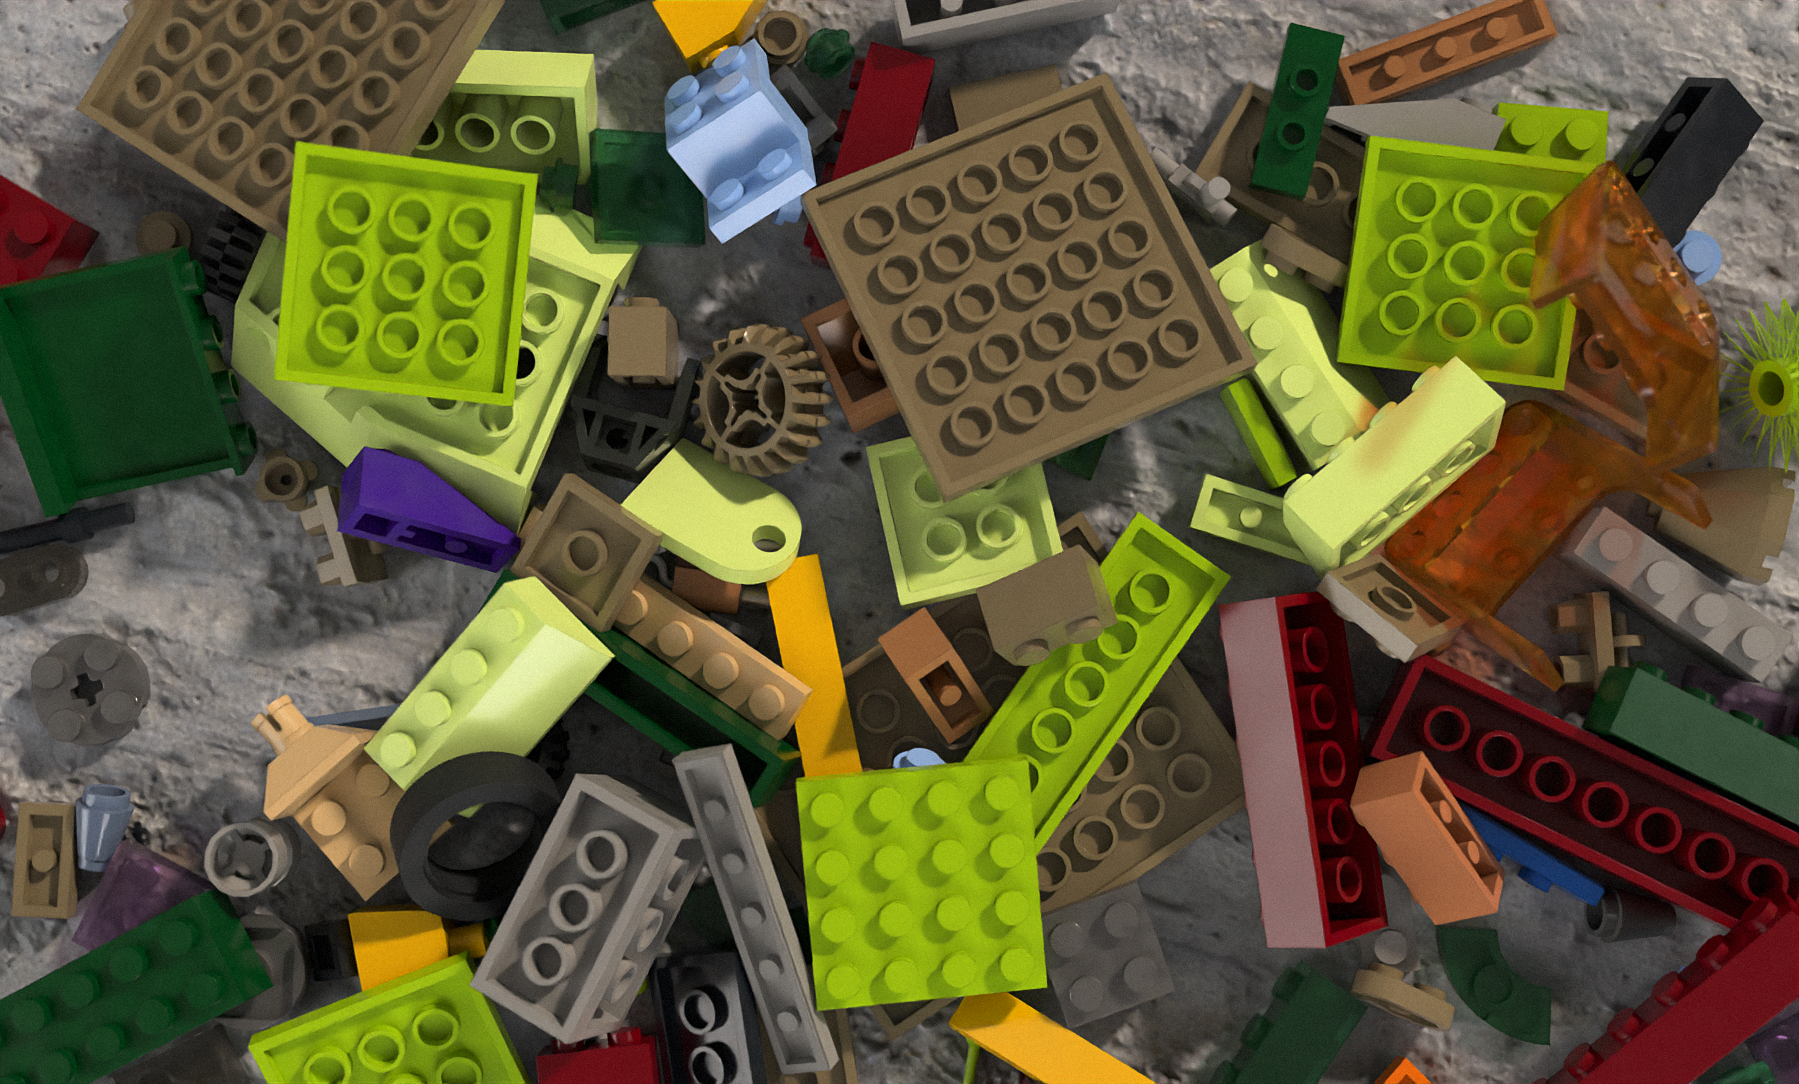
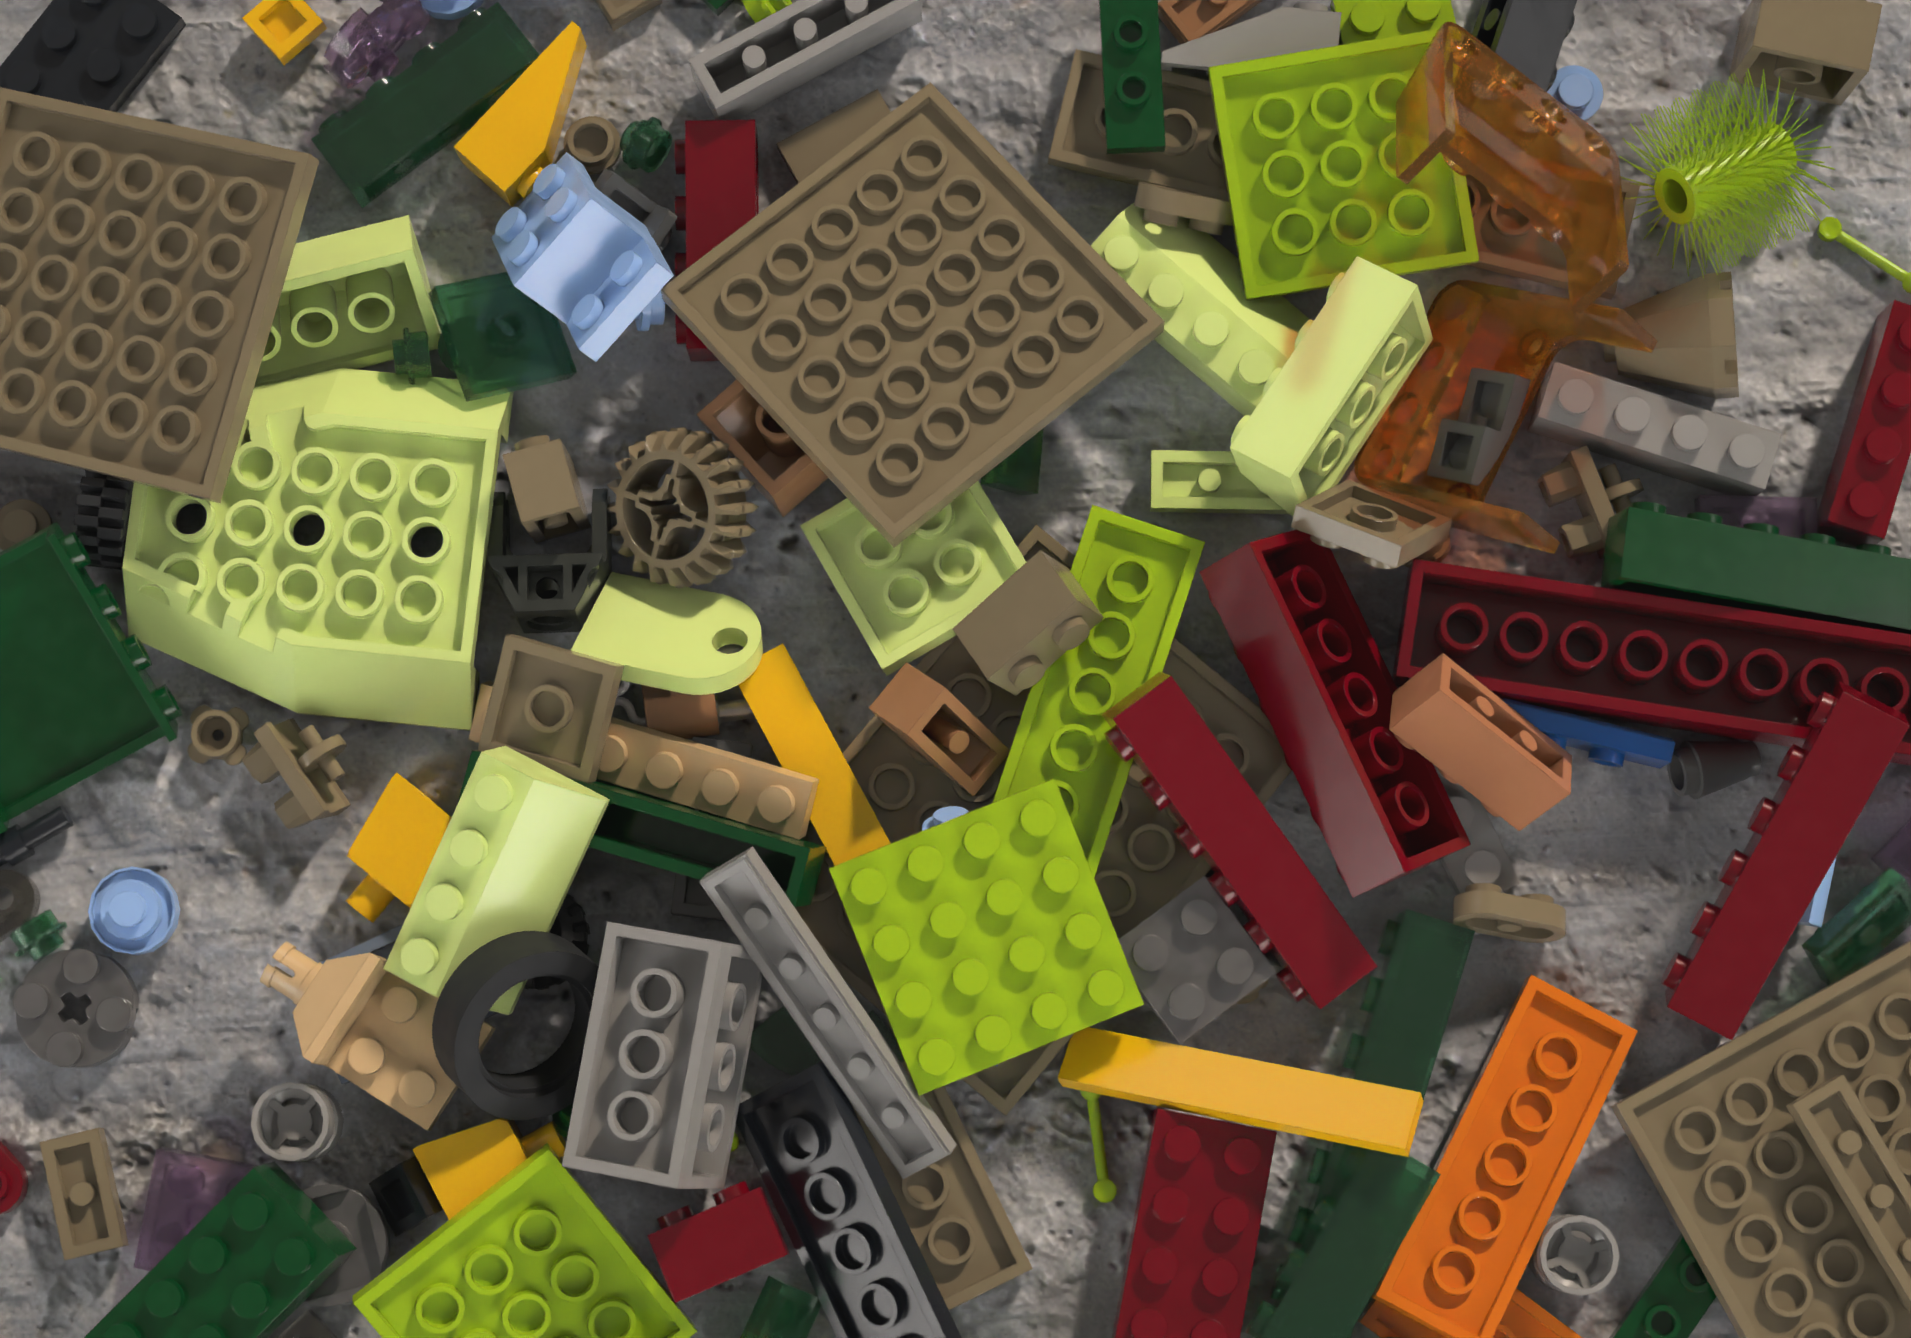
camera: 15 degrees left, 5 degrees down
sand blue cone [75,784,135,872] -> none
lime plate [274,141,538,407] -> none
dark purple slope [337,446,521,573] -> none
light grey piece [1150,148,1237,227] -> none
lime tile [1219,378,1297,491] -> none
clear green tile [1436,925,1551,1046] -> none
none -> clear green plate [9,909,67,962]
none -> light blue plate [88,866,180,955]
none -> yellow torso [346,772,452,923]
none -> dark red brick [1102,672,1378,1009]
none -> dark grey slope [1427,367,1531,486]

